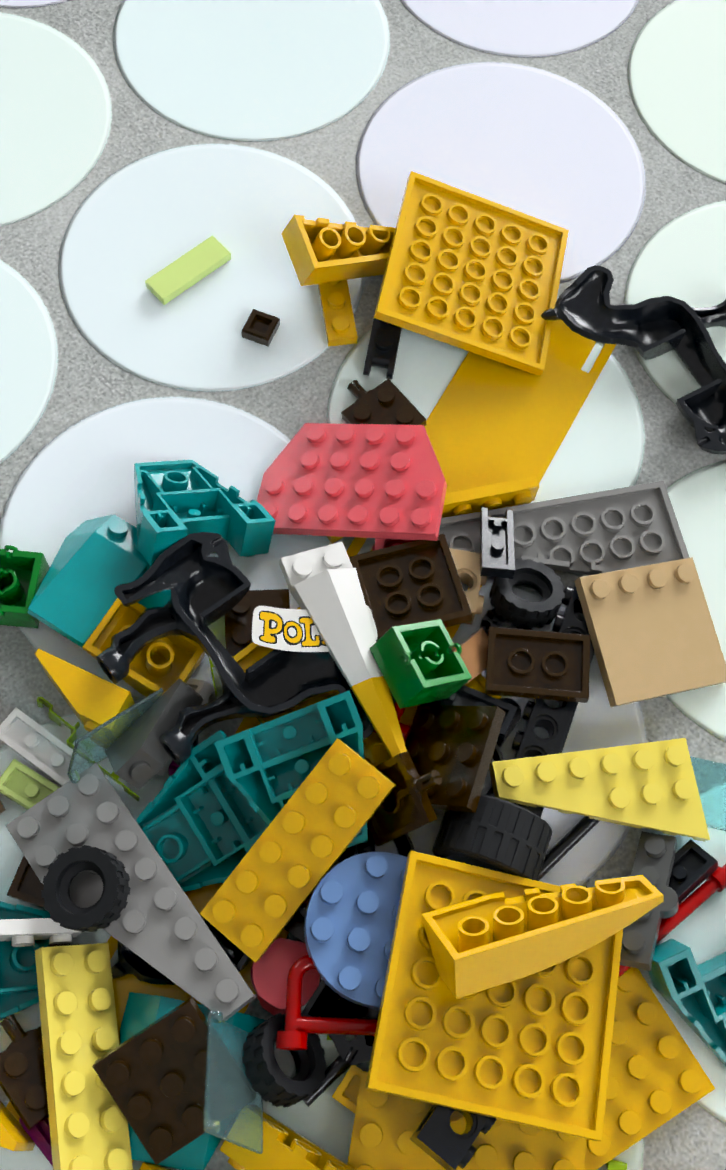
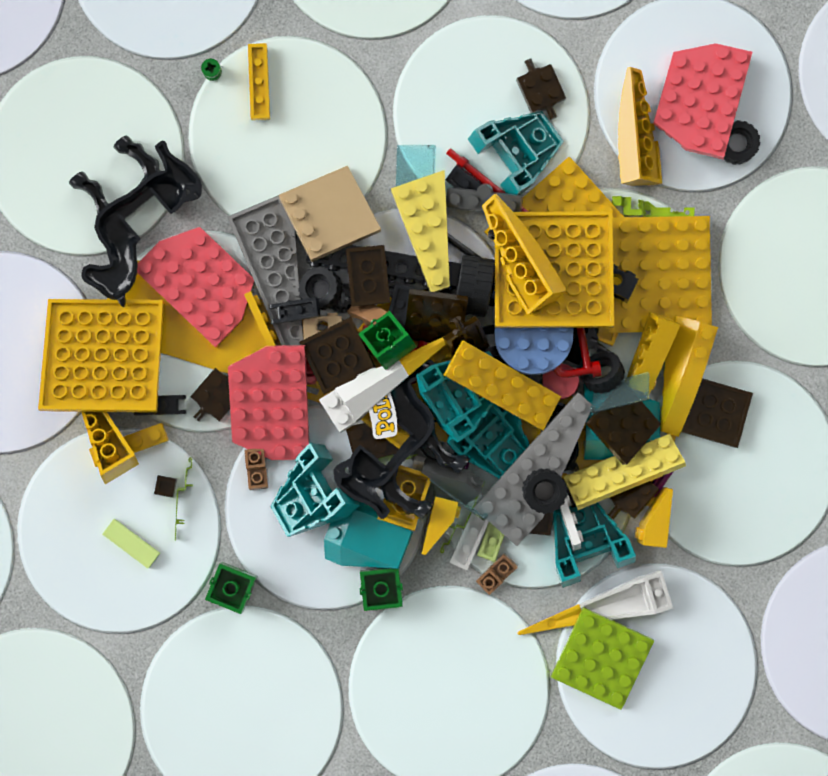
camera: 100 degrees left, 20 degrees up
none -> coral plate [137,227,255,347]
none -> lime piece [175,457,193,541]
none -> green brick [205,562,258,614]
none -> medium nougat slope [244,449,269,490]

